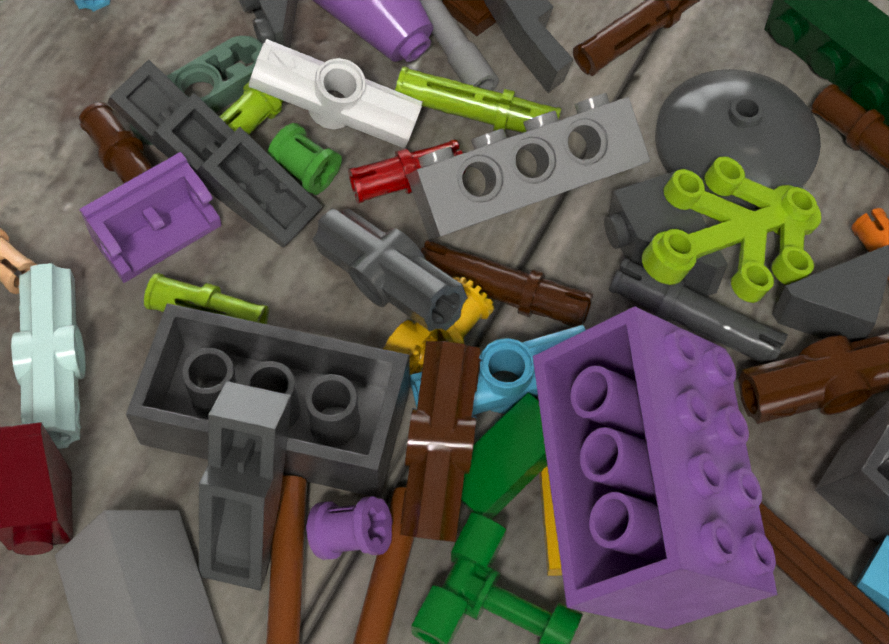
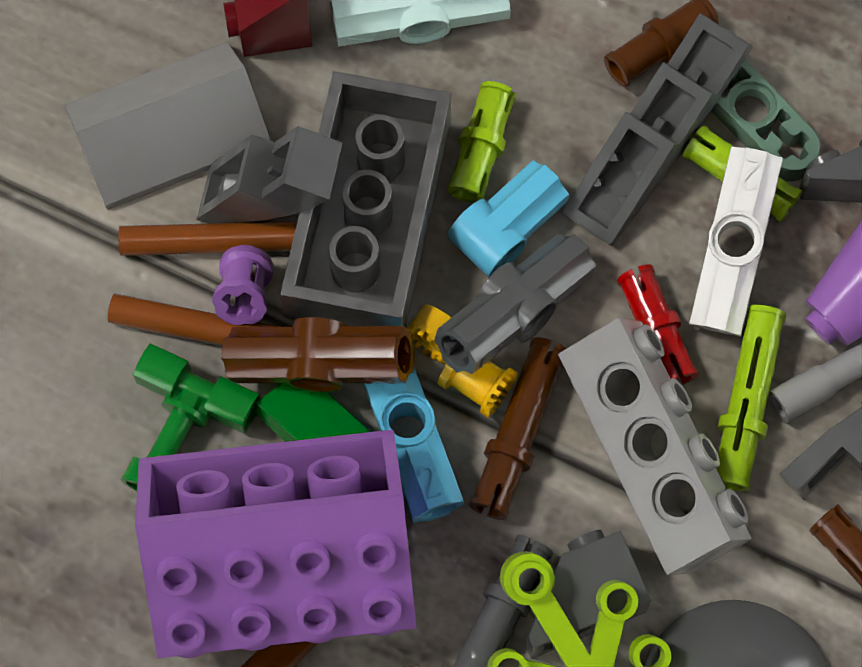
camera: 90 degrees right, 10 degrees up
medium lavender hinge [80,152,222,283] -> none
bright green bush [267,123,342,195] -> none
none -> medium azure piece [447,160,569,278]

